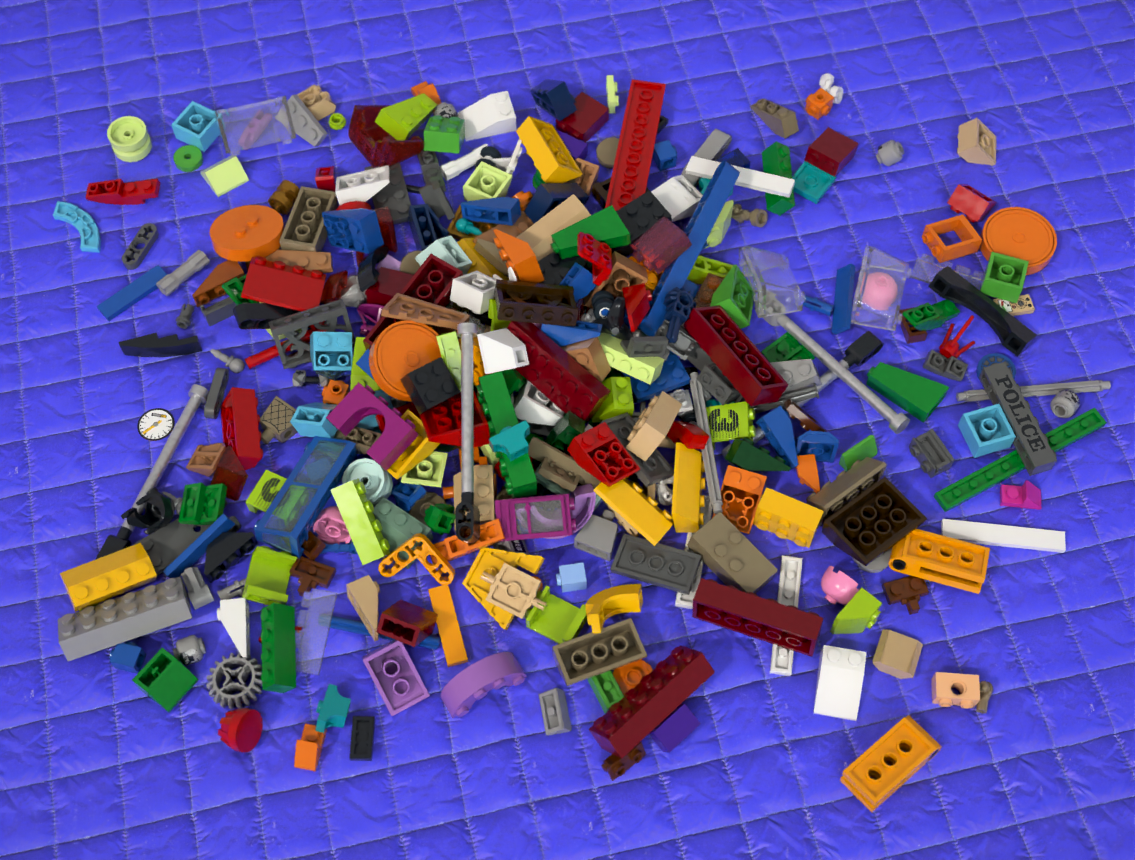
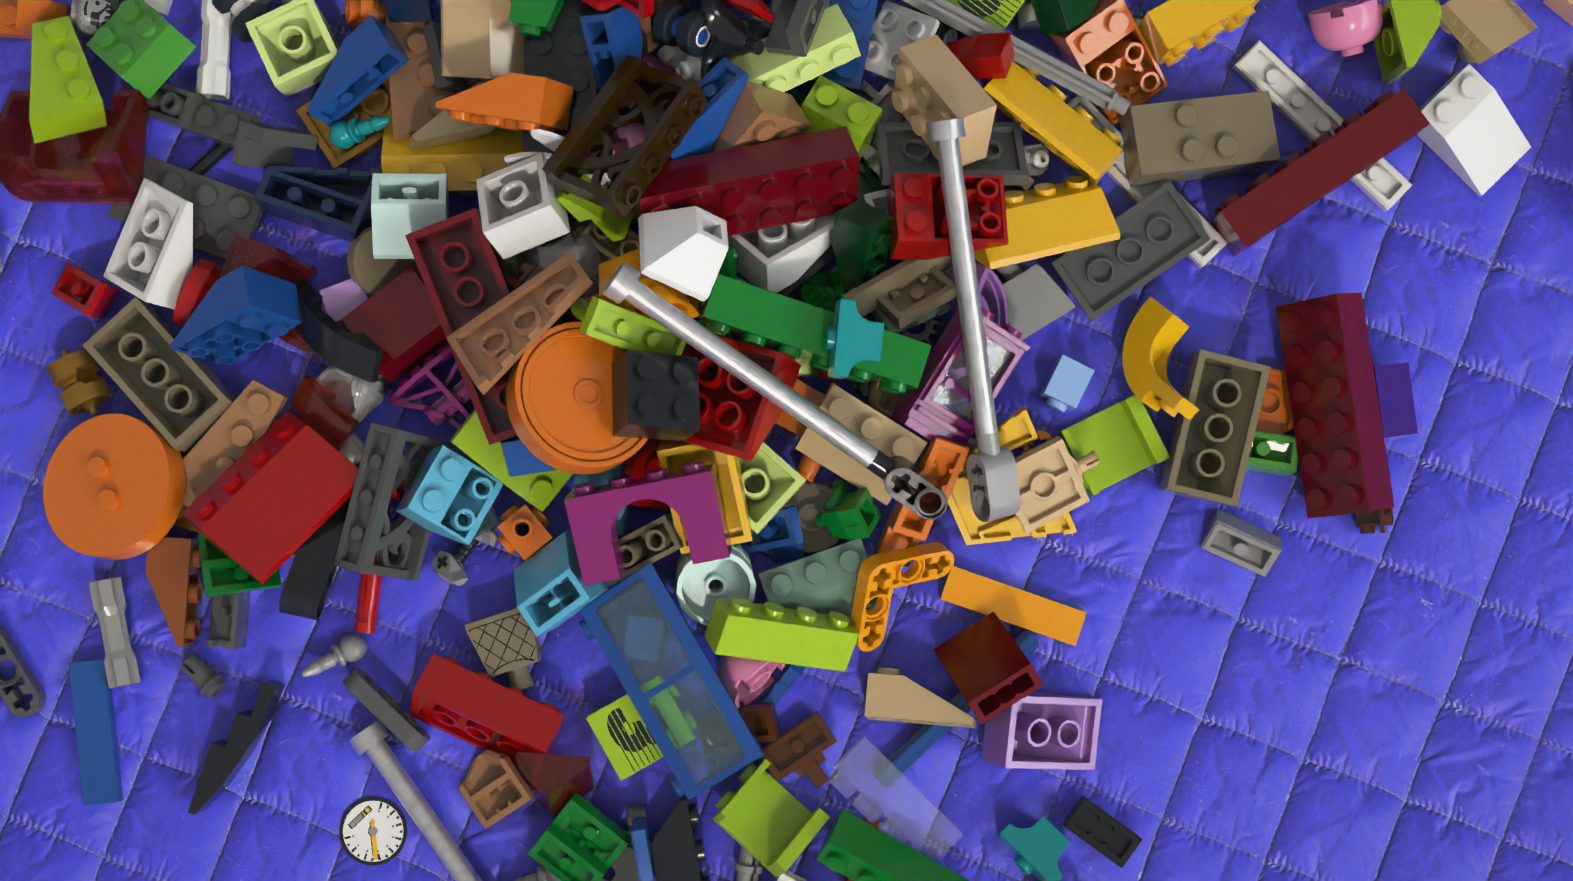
camera: 55 degrees left, 25 degrees up
medium lavender brick [440,652,527,718] -> none
none -> flat silver piece [926,117,1021,522]

